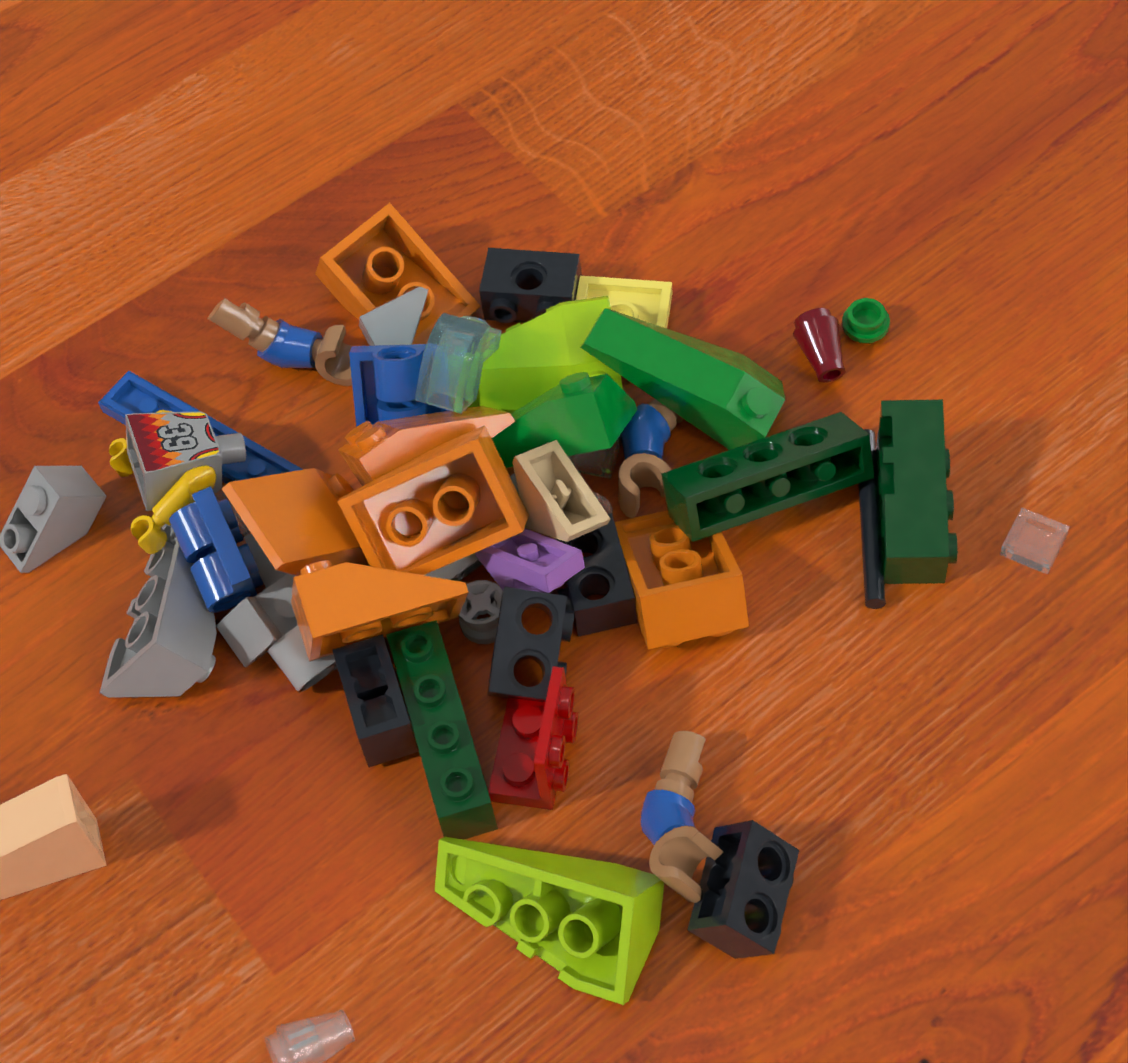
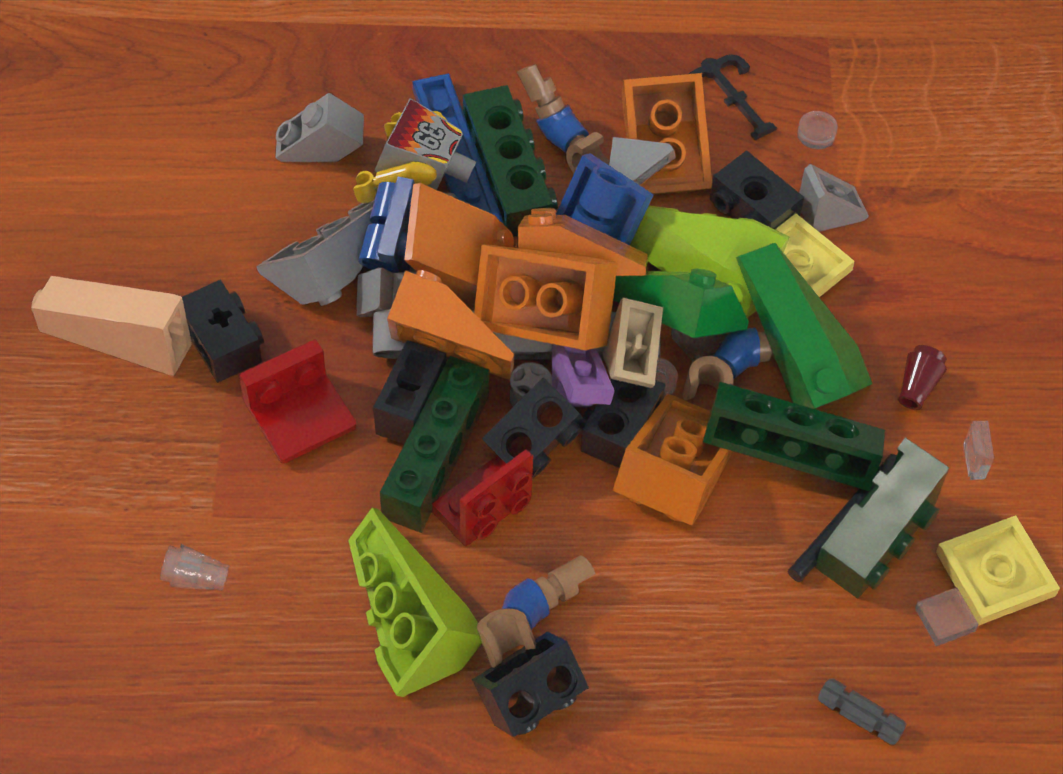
camera: 30 degrees right, 0 degrees up
clear light blue brick [415,313,502,413] -> none
green plate [842,298,890,343] -> none
none -> black brick [182,279,264,383]
none -> red bracket [239,339,357,464]
none -> dark green brick [463,85,558,237]
none -> black piece [689,54,777,141]
none -> clear tile [797,111,838,149]
none -> light grey slope [799,164,869,232]
none -> dark grey axle [818,678,906,745]
none -> light yellow plate [936,515,1060,626]
none -> clear tile [963,421,994,480]

